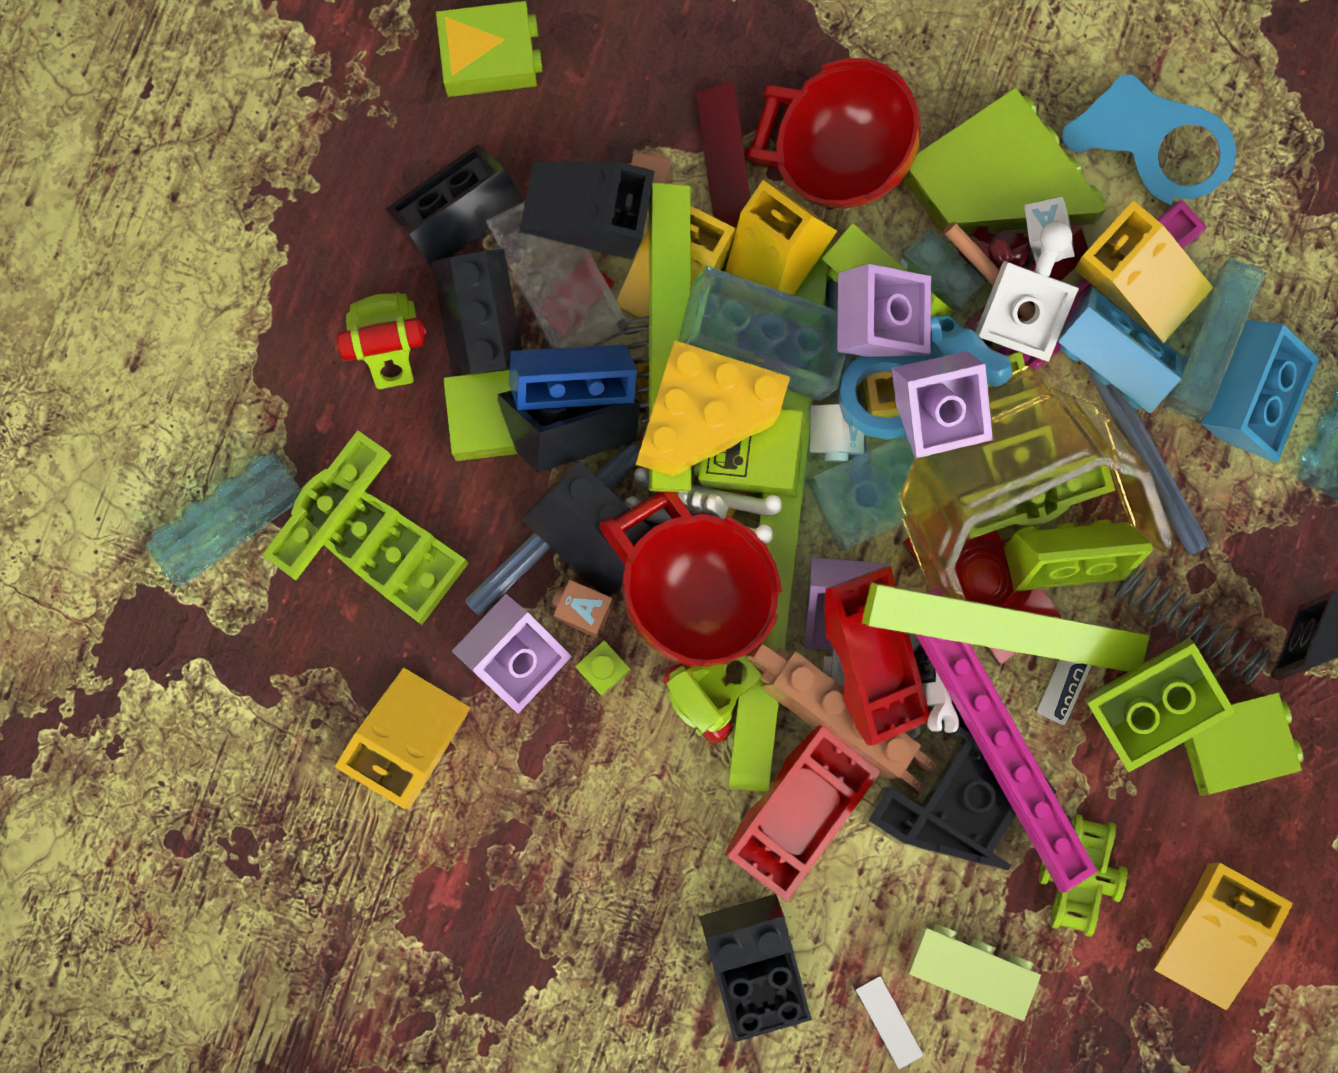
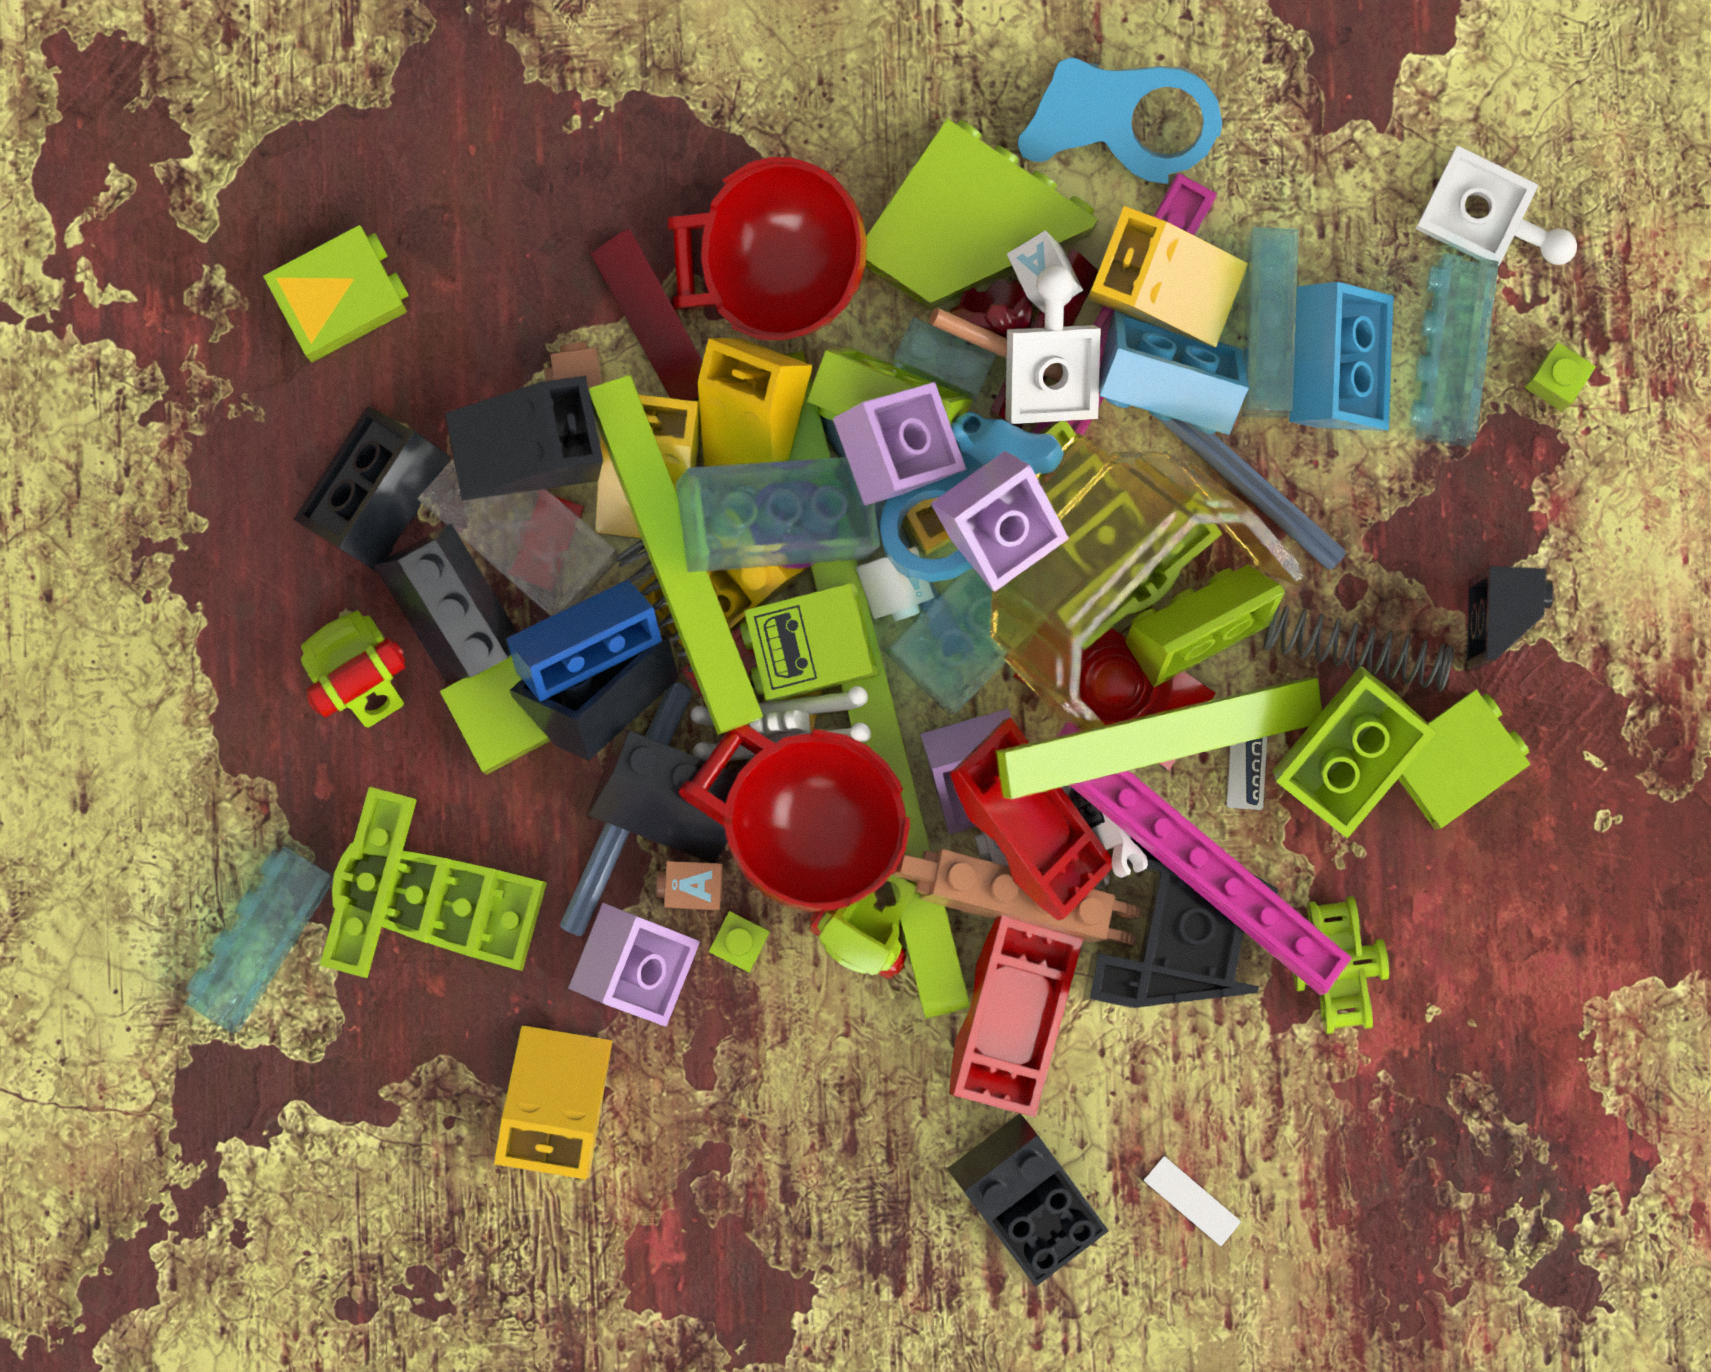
camera: 25 degrees left, 5 degrees up
yellow brick [636,340,790,476] -> none
yellowish green brick [905,923,1041,1021] -> none
yellow slope [1153,863,1293,1010] -> none

